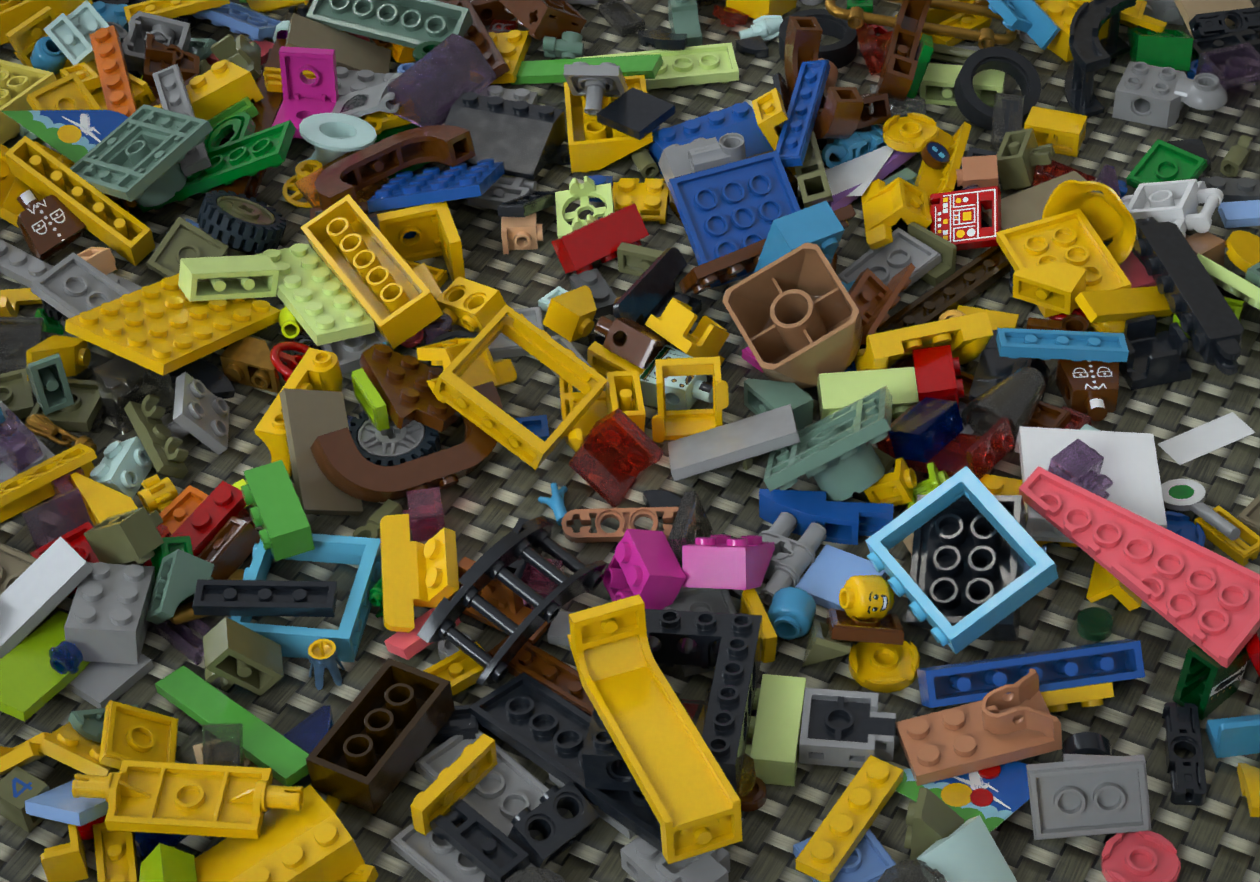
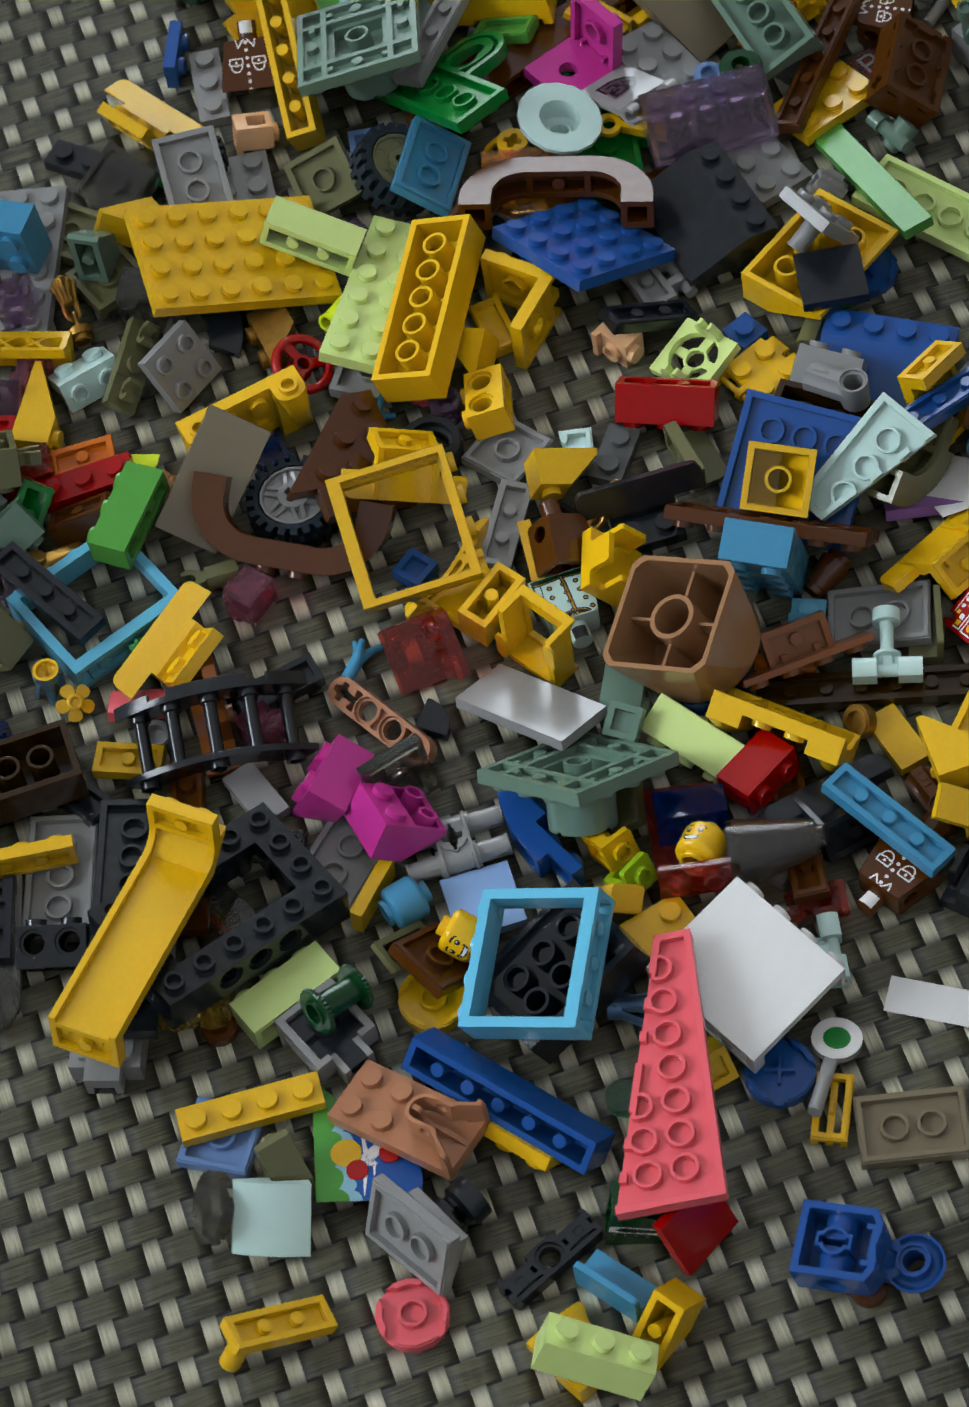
camera: 50 degrees right, 15 degrees up
yellow gear [137,474,178,514] -> none
lime tile [351,368,390,431] -> none
clear purple brick [1048,439,1113,499] -> none
none -> yellow plant [55,684,95,723]
none -> dark green hose [300,964,374,1035]
none -> dark azure tile [389,115,472,217]
none -> sand green plate [601,700,647,743]
none -> yellow head [675,821,729,875]
none -> yellow slope [739,441,817,518]
none -> light grey gear [806,168,849,200]
none -> light aqua wing [809,392,938,521]
none -> light aqua bar [852,605,923,685]

